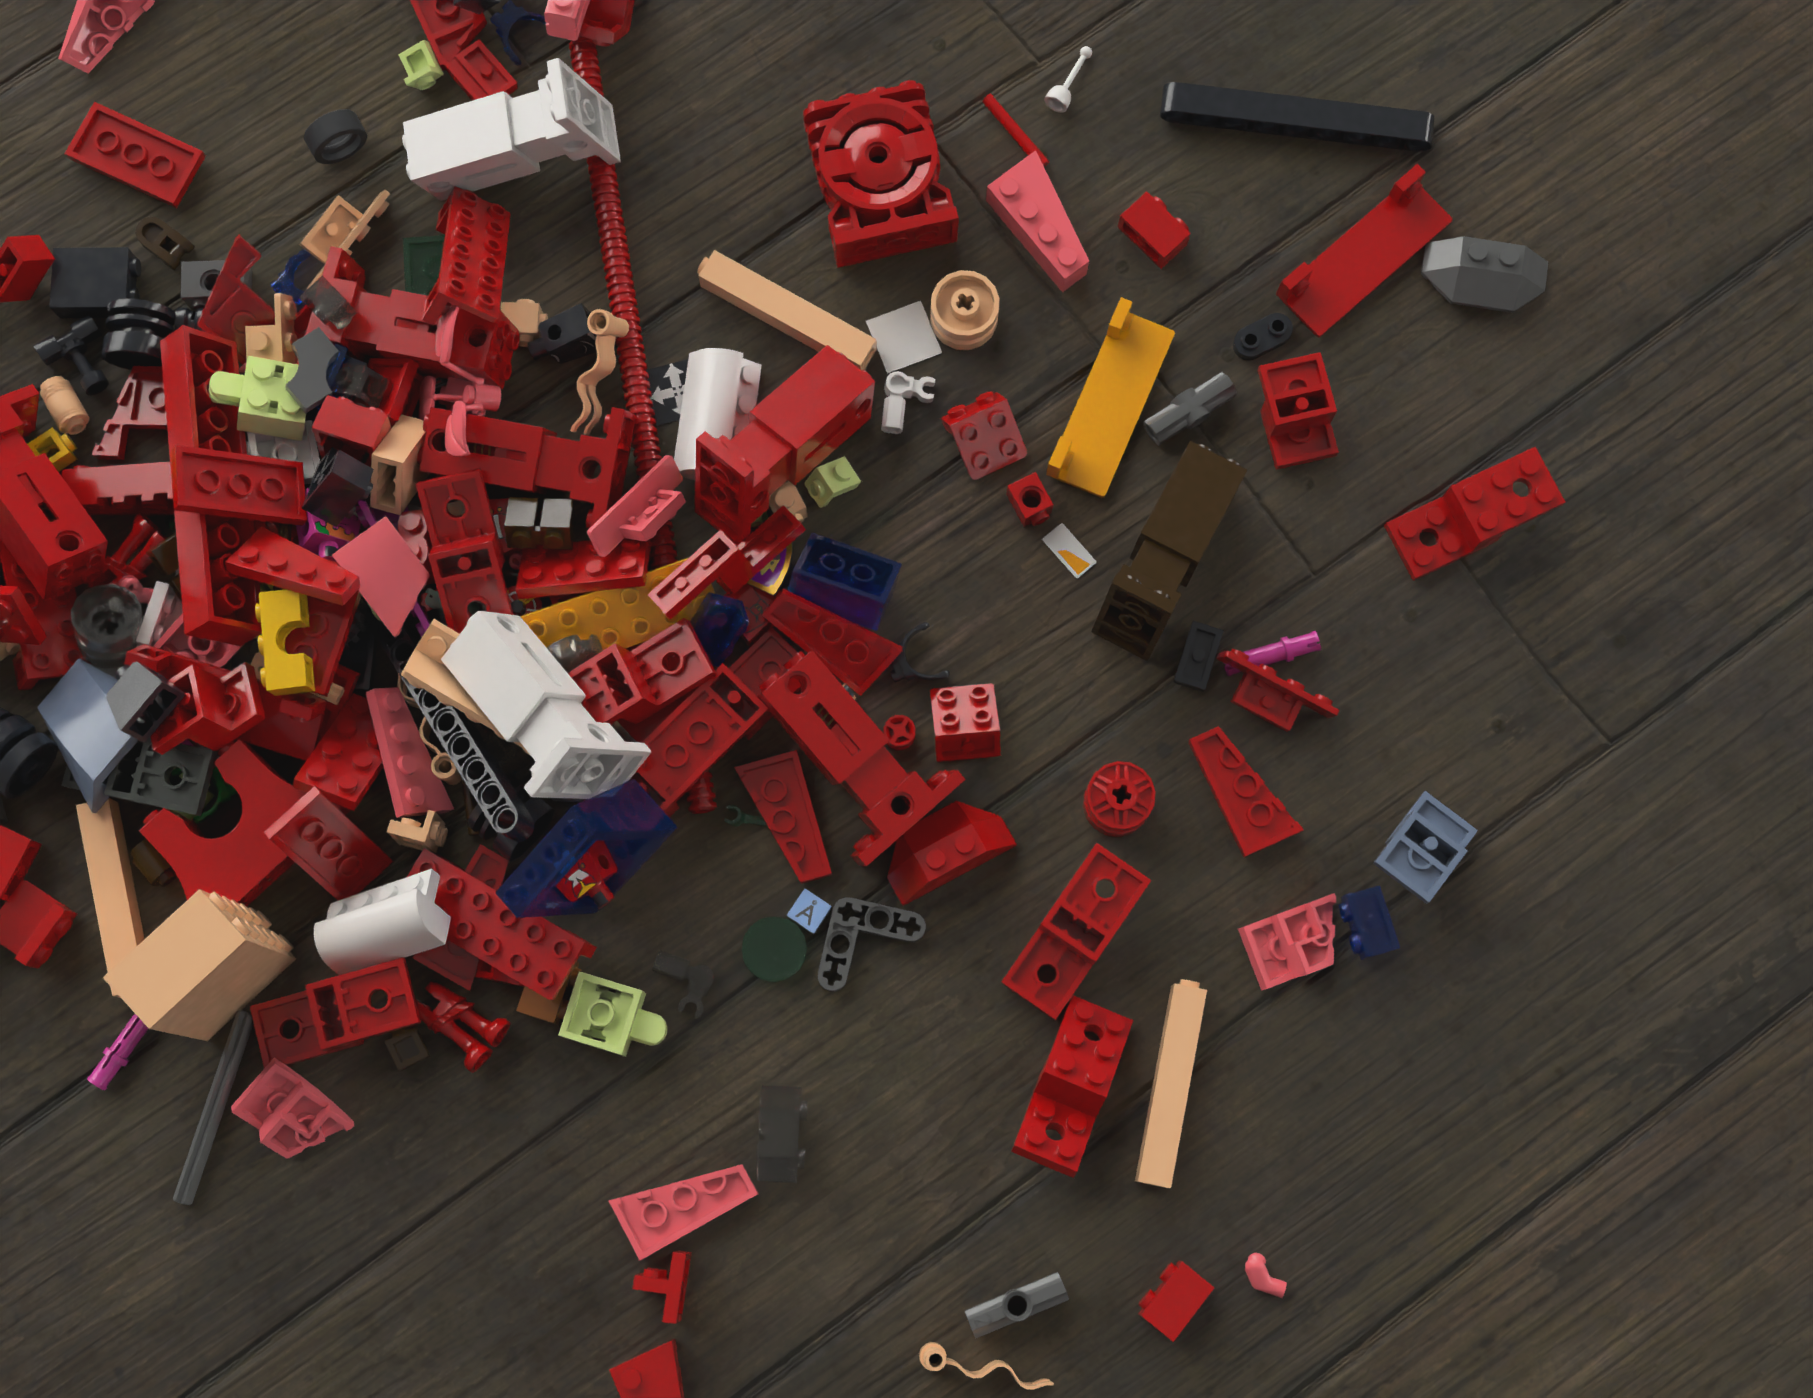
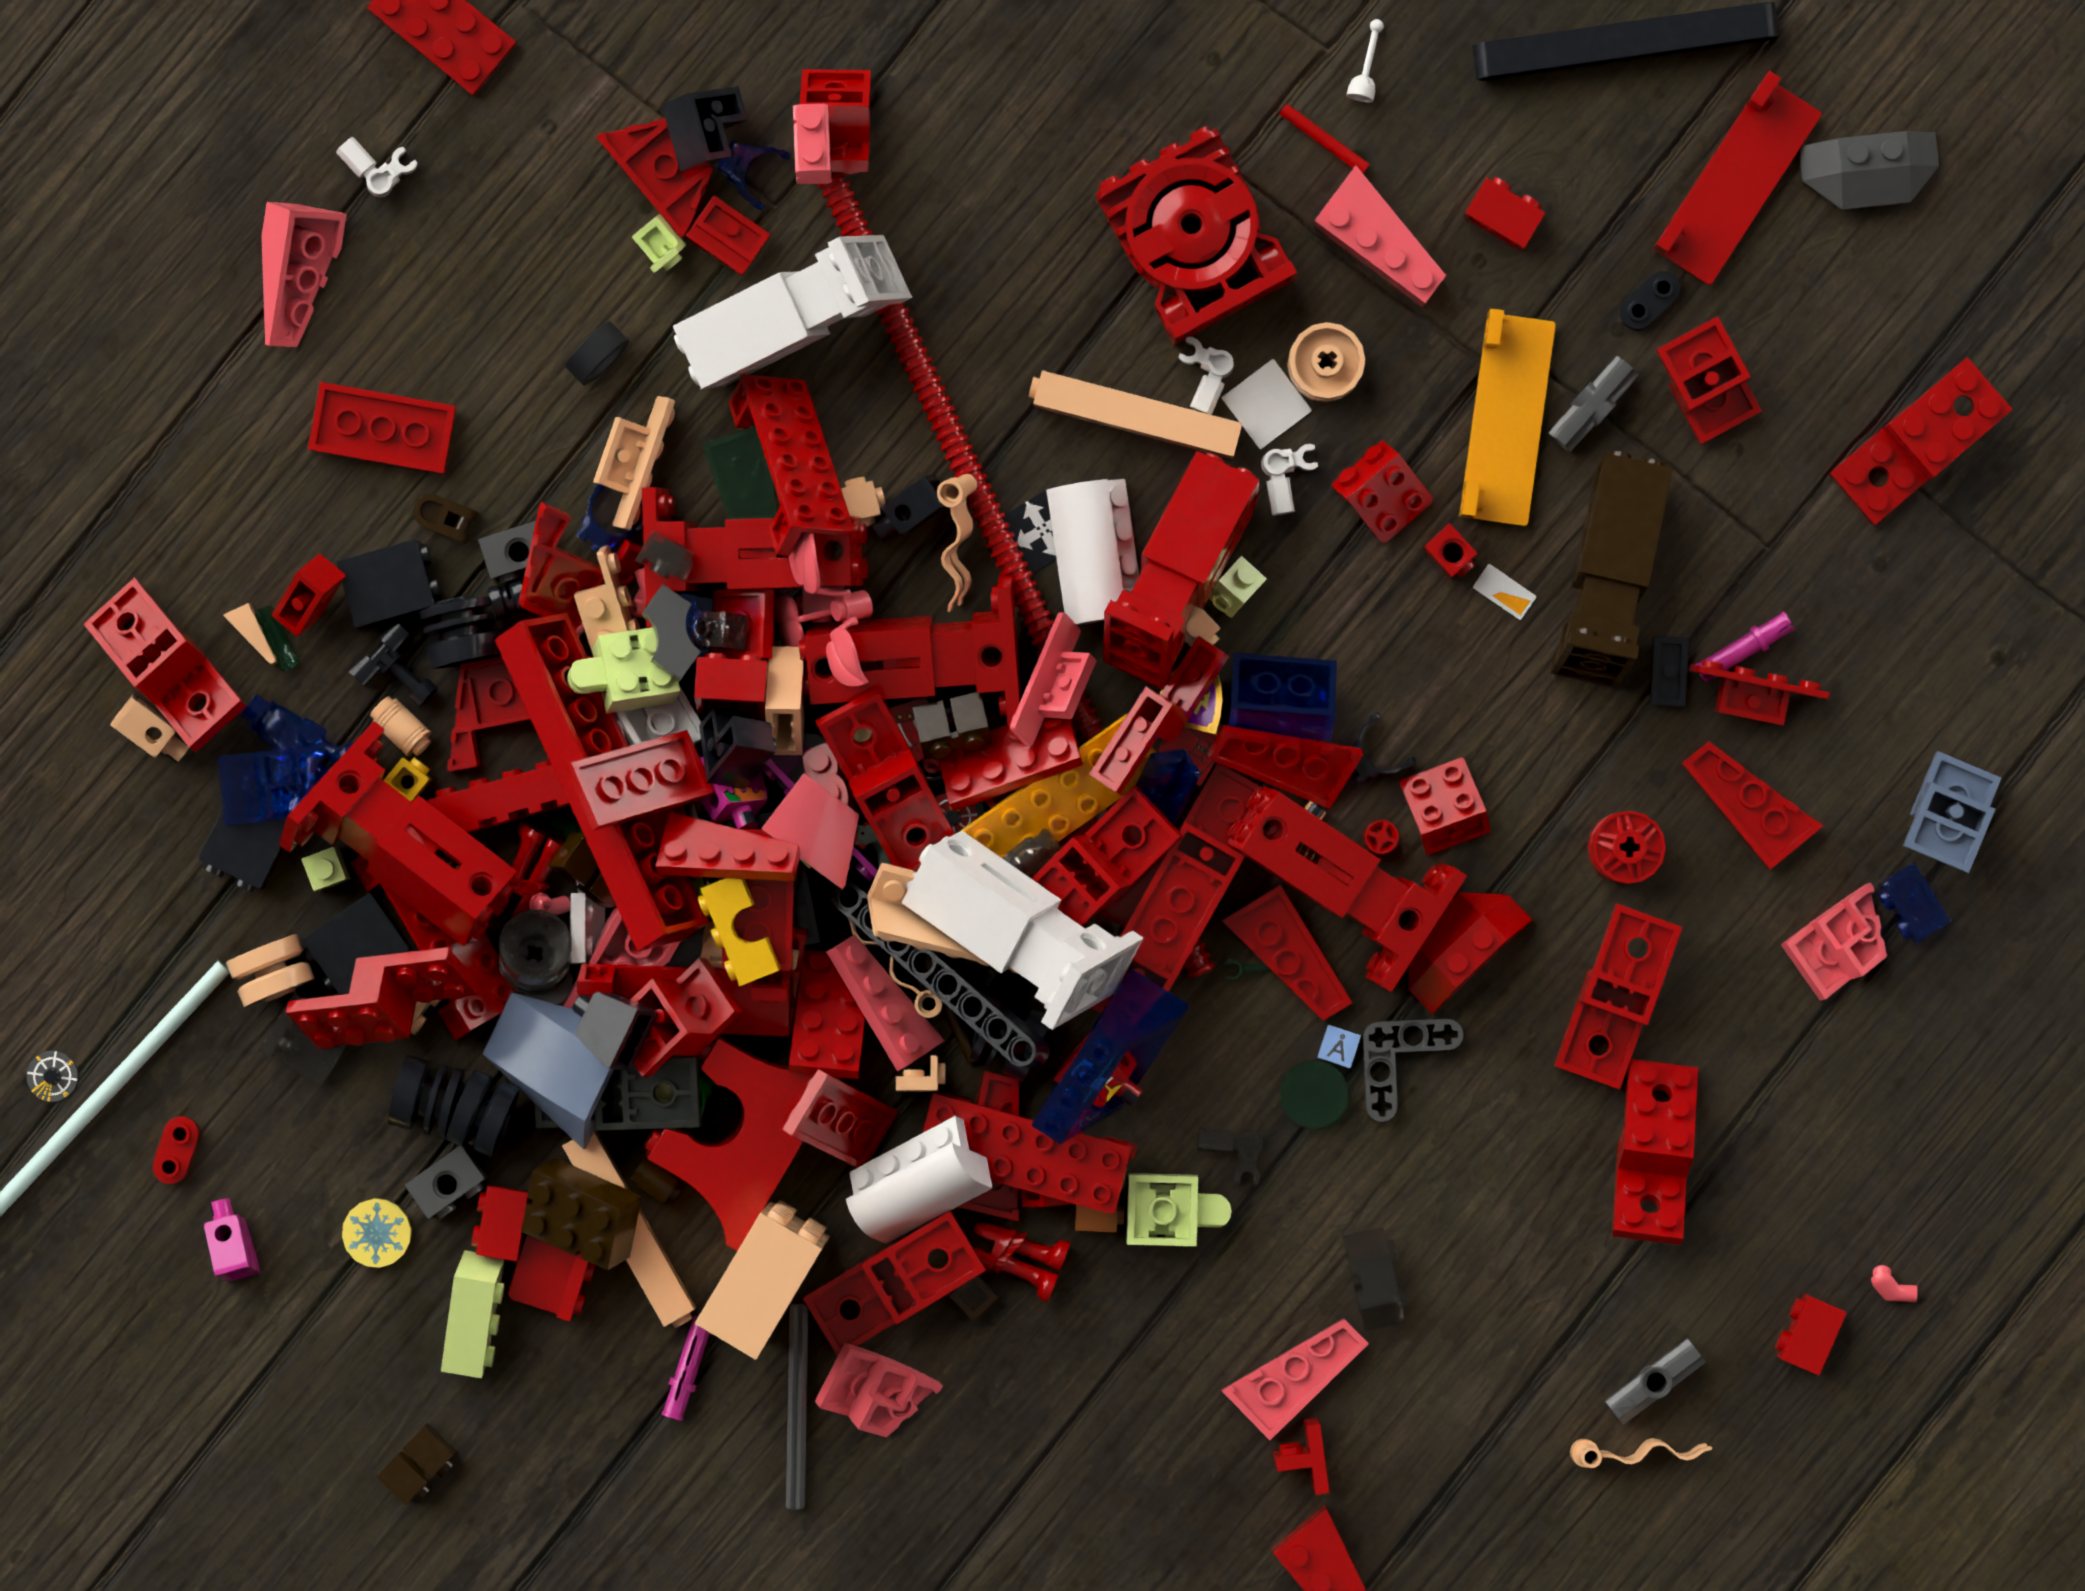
camera: 15 degrees left, 10 degrees up
light nougat brick [1135,979,1207,1188] -> none
none -> dark brown piece [521,1158,642,1270]
none -> white bar [1178,337,1234,415]

